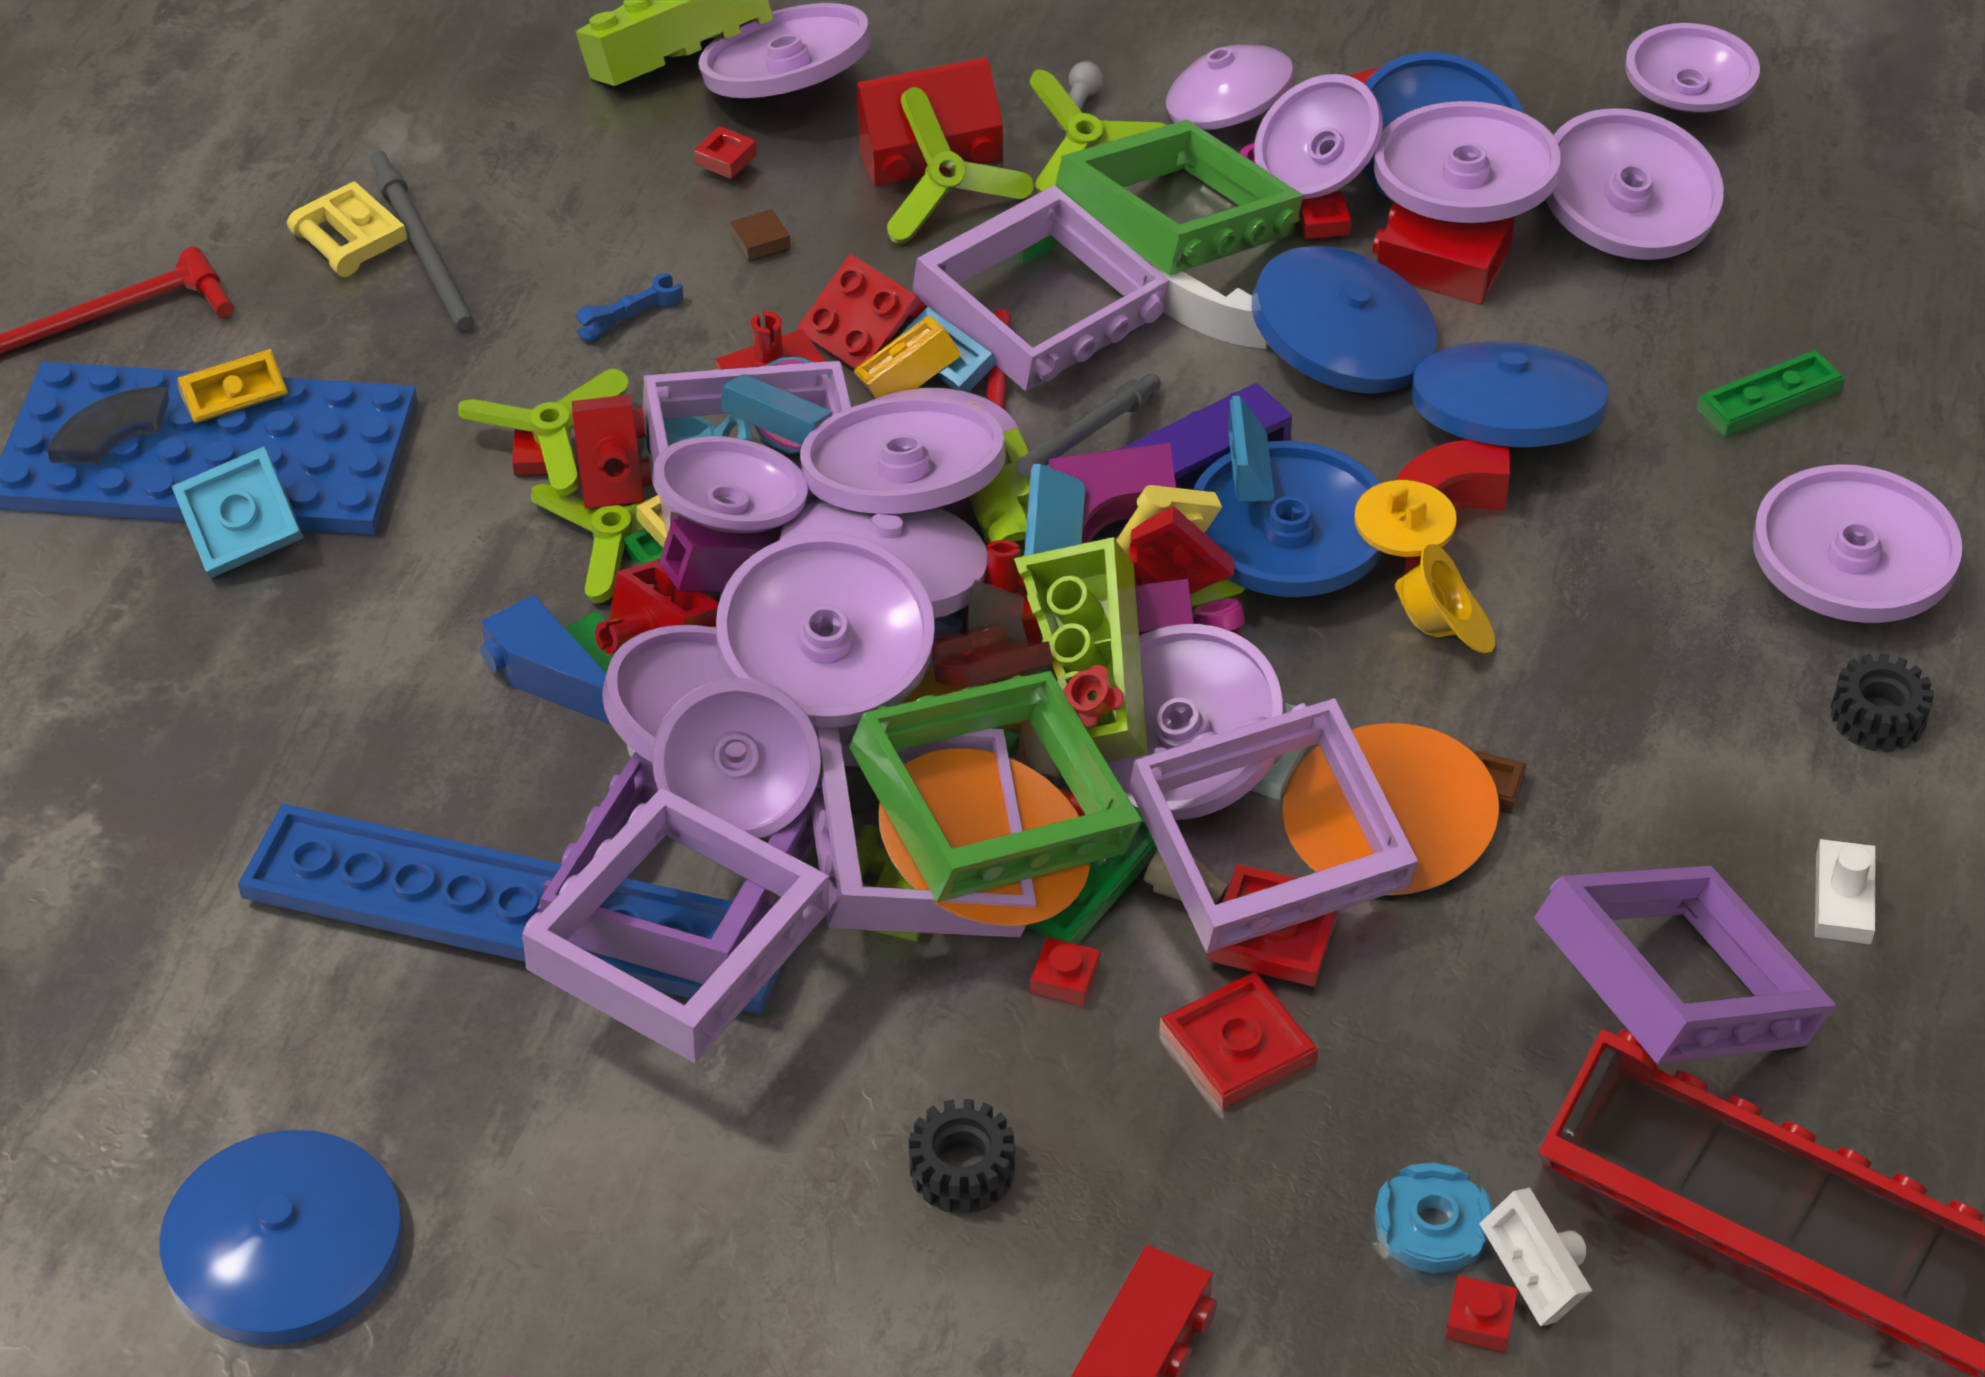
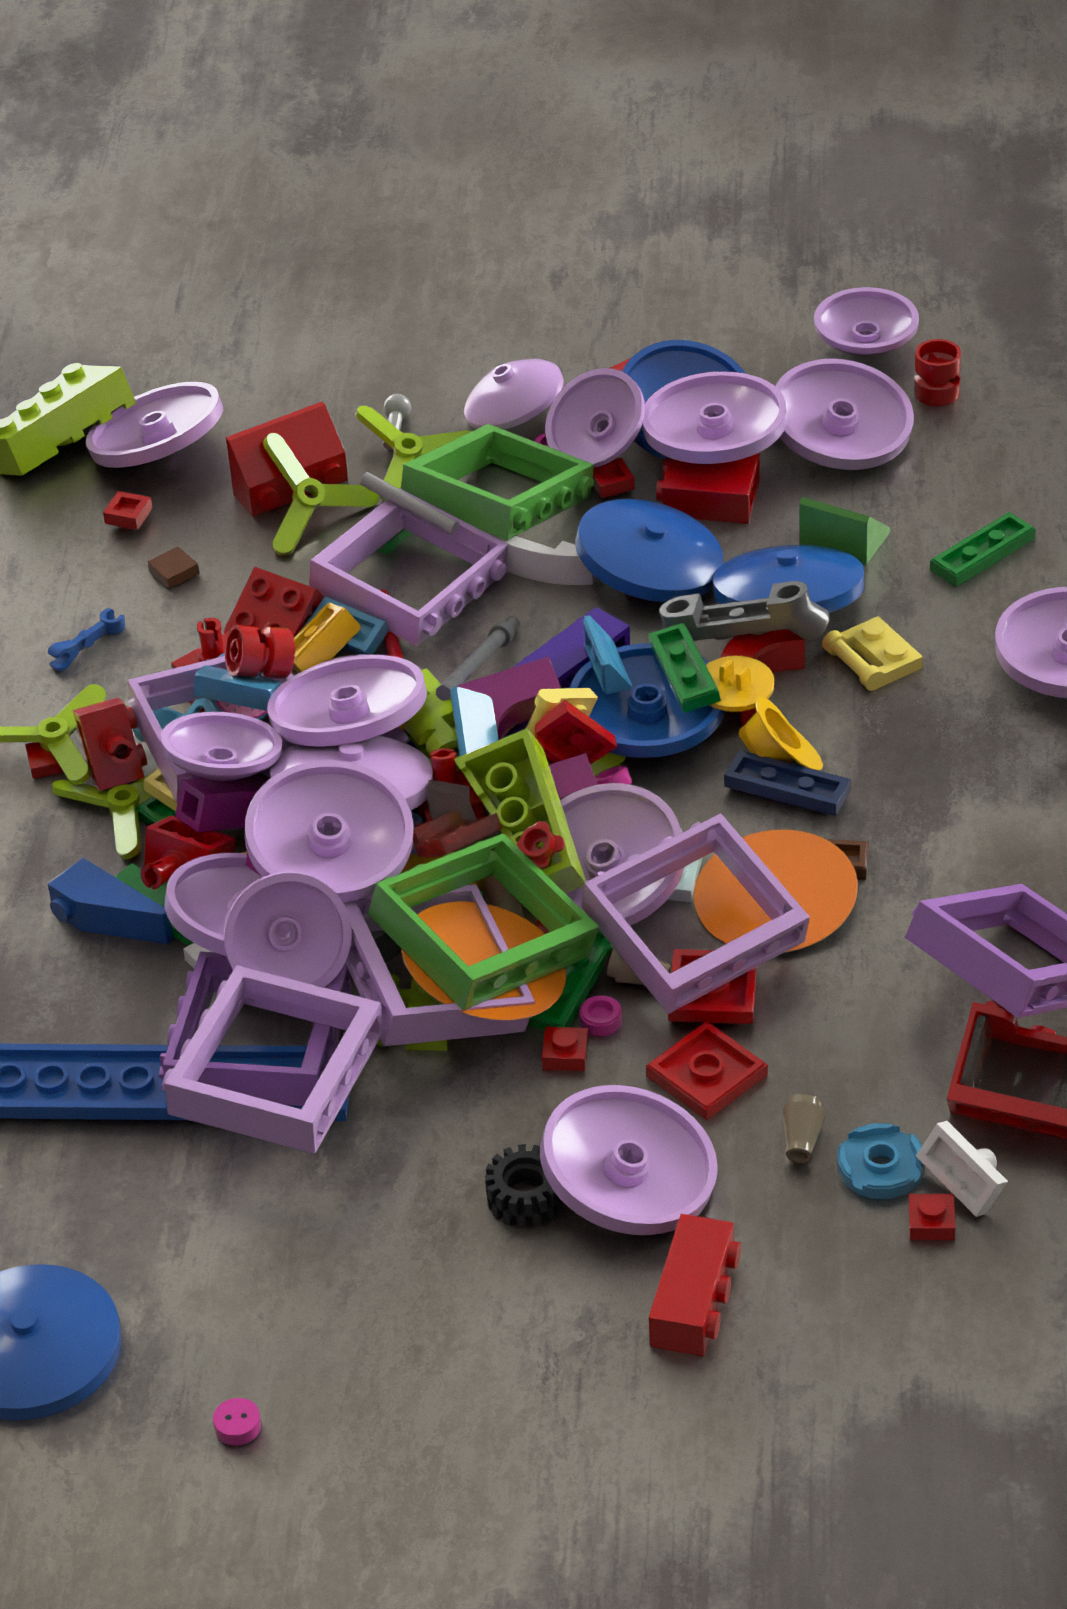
camera: 10 degrees left, 5 degrees down
none -> red wheel [225,625,295,679]
none -> light grey bar [360,472,459,535]
none -> lavender dish [540,1085,718,1235]
none -> dark pink tile [579,996,622,1036]
none -> green tile [648,623,721,713]
none -> dark grey plate [660,581,829,643]
none -> dark blue plate [724,750,851,816]
none -> dark tan cone [782,1094,826,1163]
none -> bright green slope [799,497,891,565]
none -> light yellow plate [822,616,923,691]
none -> red wheel [914,339,961,406]

